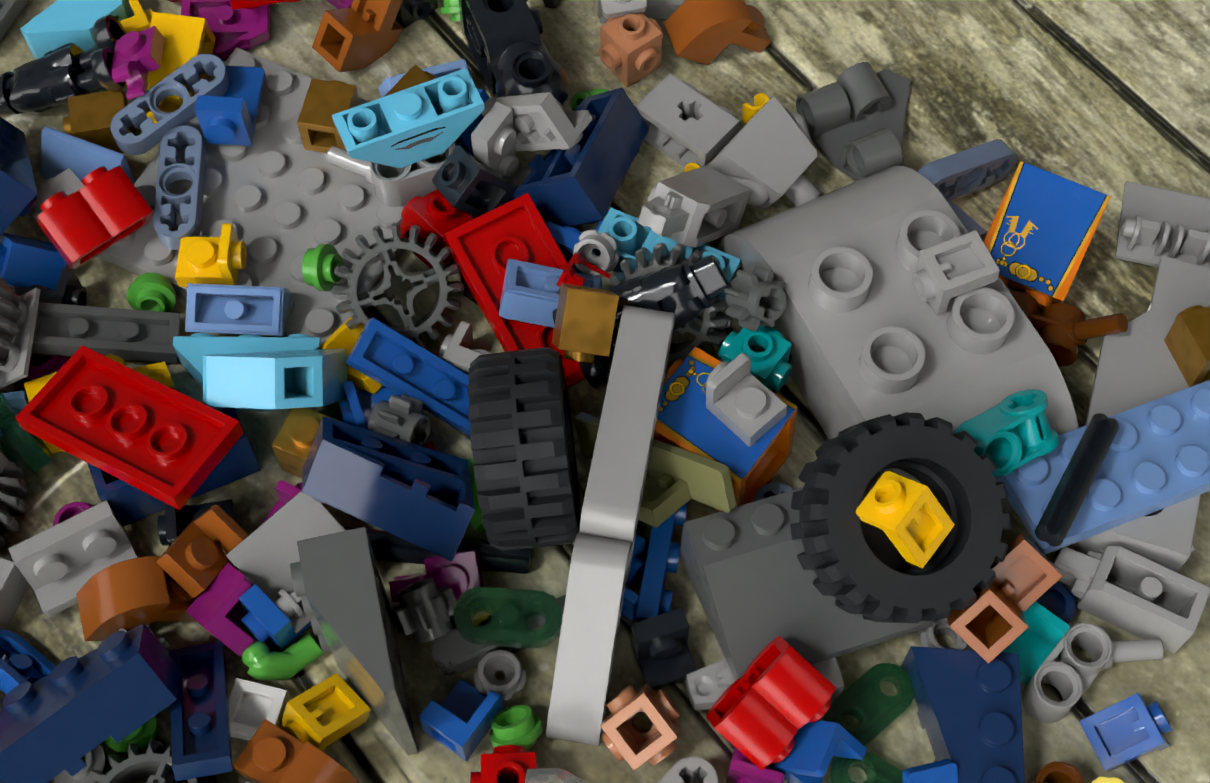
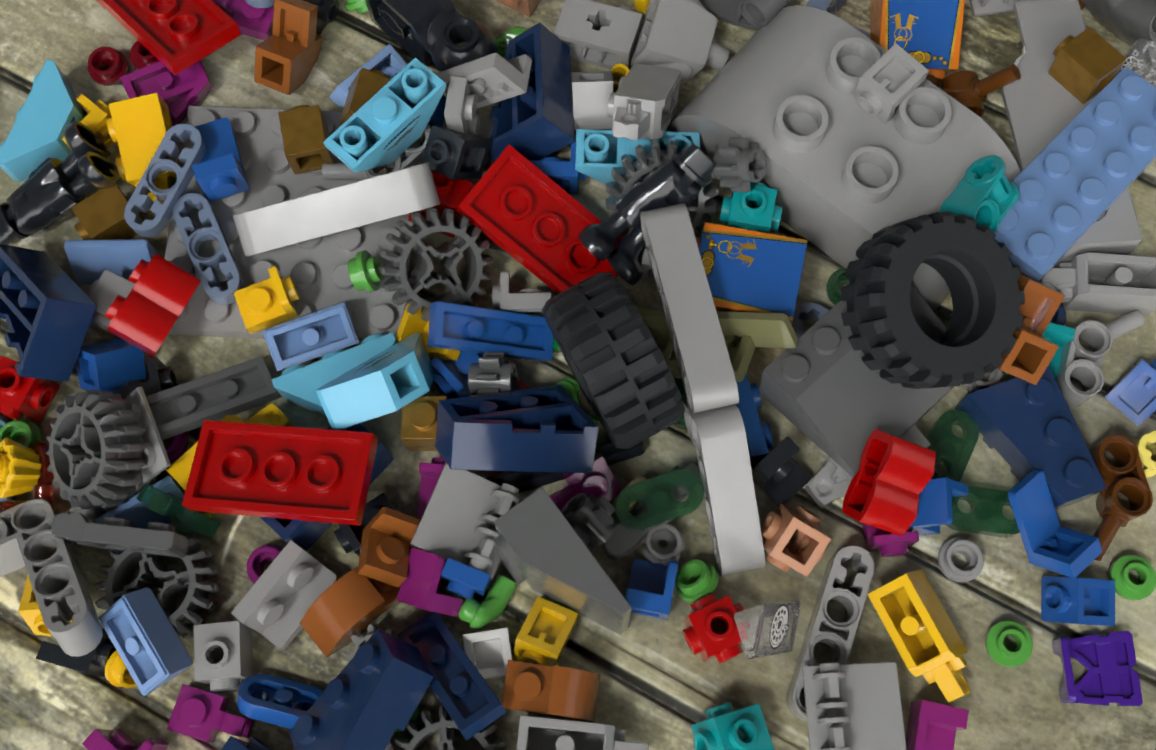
camera: 20 degrees left, 10 degrees up
magenta plate [111,26,165,100] -> none
bright green plate [127,273,176,312] -> none
medium blue slope [499,259,602,328] -> none
pearl gold brick [552,283,619,363] -> none
red piece [557,252,611,291] -> none
light grey plate [573,229,619,276] -> none
light grey bracket [706,353,787,447] -> none
yellow bracket [856,471,955,569] -> none
black axle [1035,413,1119,547] -> none
none -> beam [233,162,440,256]
none -> light grey brick [571,71,613,131]

